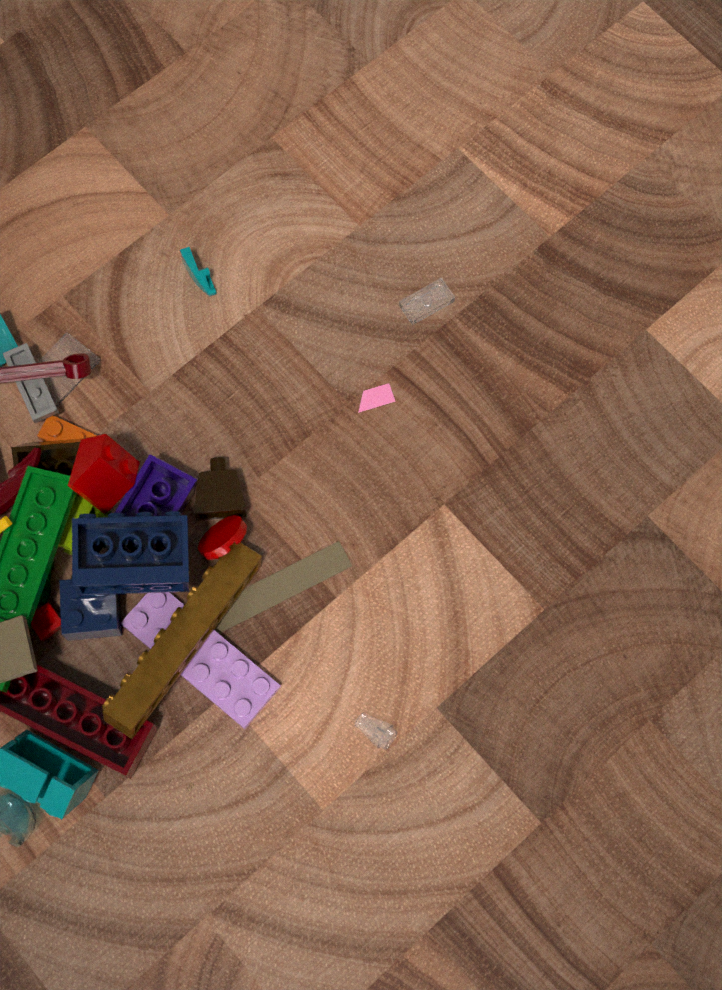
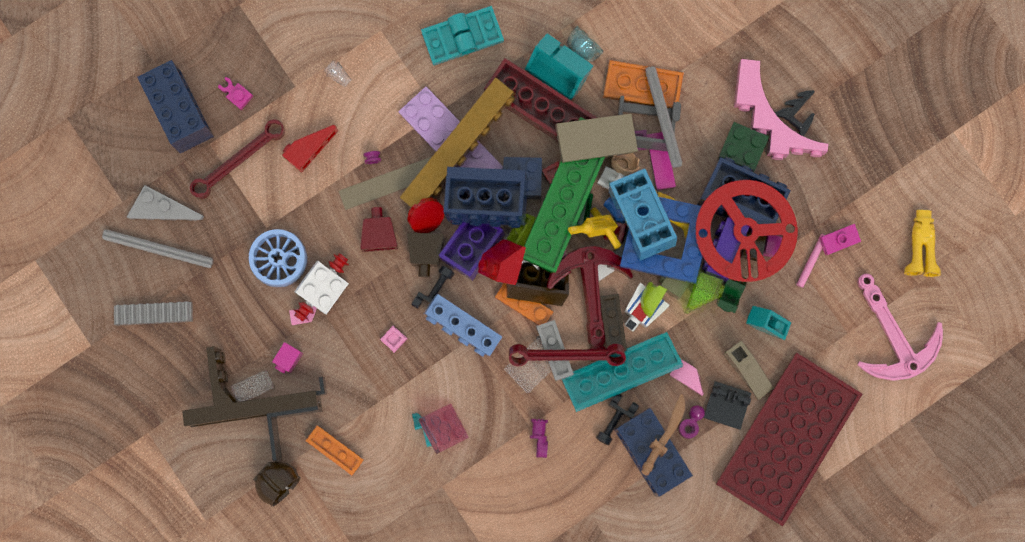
camera: 170 degrees left, 10 degrees up
none -> light grey axle [102,229,214,268]
none -> light grey gear [114,301,193,326]
none -> light grey wing [127,185,204,221]
none -> dark blue brick [137,60,214,154]
none -> dark brown piece [182,346,327,461]
none -> dark red piece [190,119,285,199]
none -> dark pink plate [218,77,253,110]
none -> light blue piece [249,229,307,287]
none -> dark brown piece [253,461,301,507]
none -> dark pink brick [272,342,303,374]
none -> red slope [282,125,338,173]
none -> white plate [293,253,349,322]
none -> orange plate [306,425,364,476]
none -> dark red torso [360,207,398,252]
none -> magenta bush [363,151,381,164]
none -> bright pink tile [380,326,407,353]
none -> black bar [411,265,455,309]
none -> clear pink plate [419,404,469,454]
none -> teal plate [421,6,504,66]
none -> medium blue brick [423,294,502,357]
none -> magenta connector [530,419,548,458]

